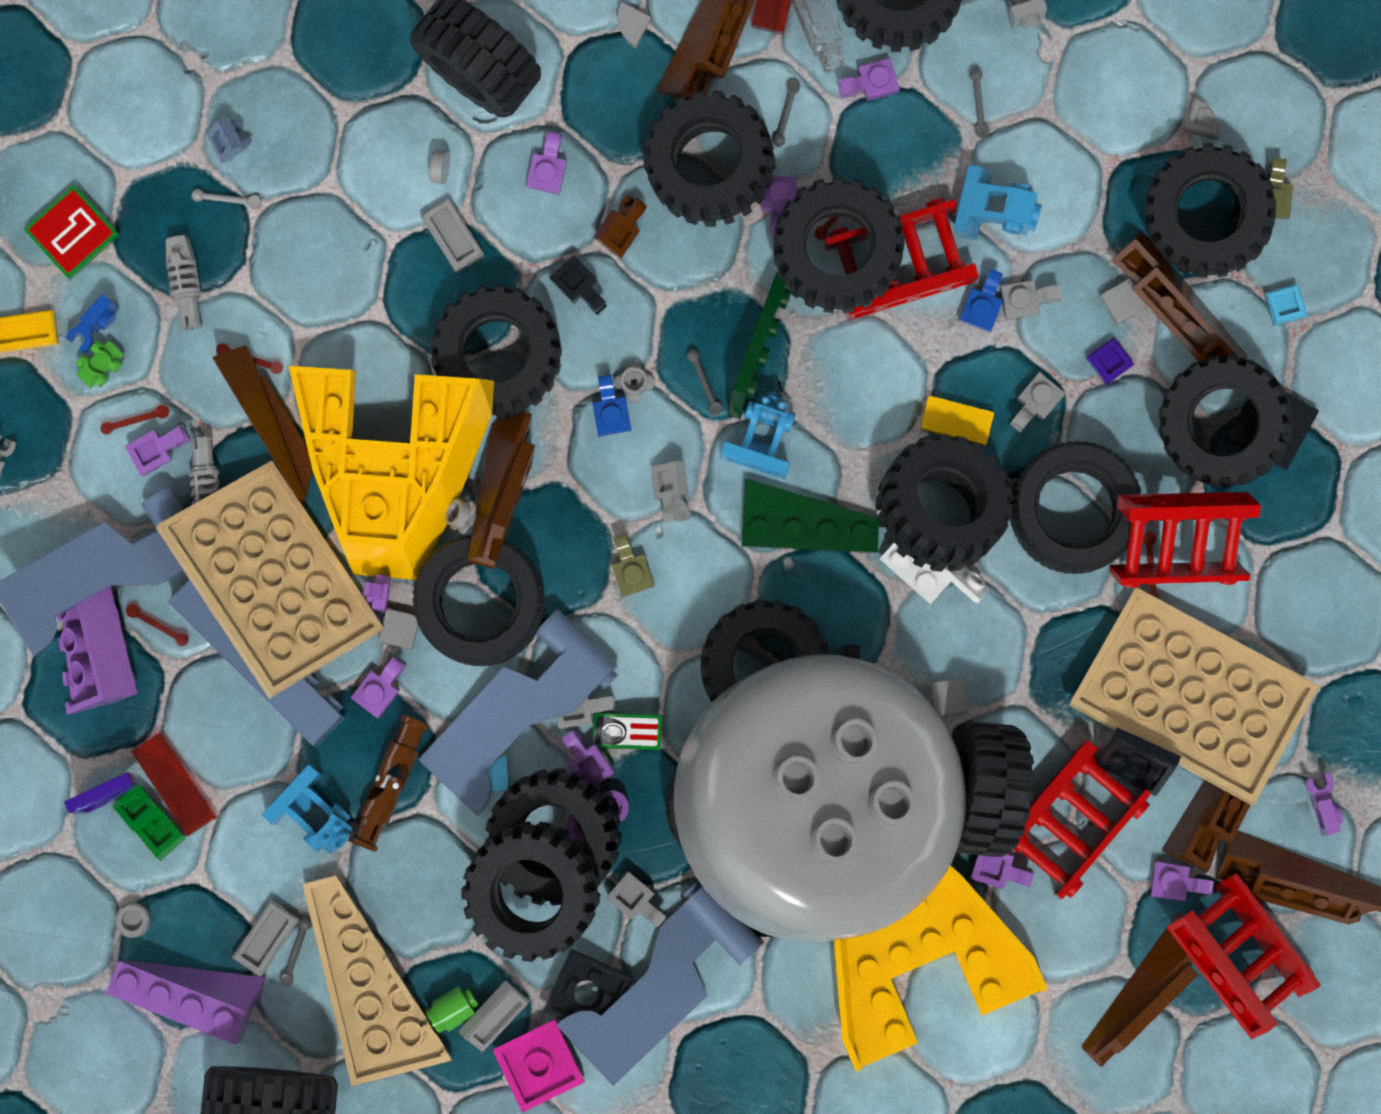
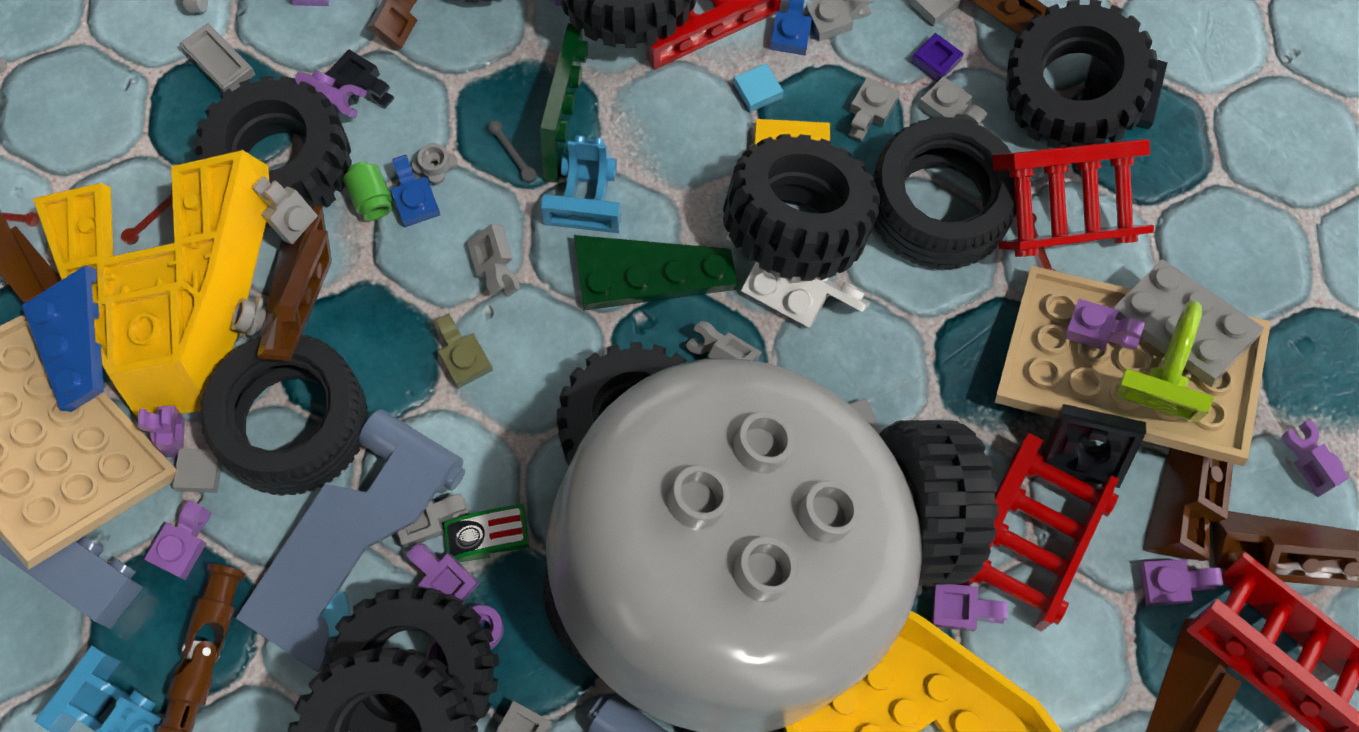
camera: 20 degrees left, 15 degrees down
none -> blue wing [22,265,104,412]
none -> clear red hinge [121,189,173,245]
none -> light grey plate [252,176,318,244]
none -> medium lavender plate [295,70,367,118]
none -> bright green brick [343,162,392,221]
none -> light grey plate [686,321,762,361]
none -> medium azure tile [734,63,784,112]
none -> light grey plate [919,76,988,127]
none -> medium lavender plate [1065,299,1145,350]
none -> light grey plate [1113,259,1264,387]
none -> lime tile [1115,300,1214,423]

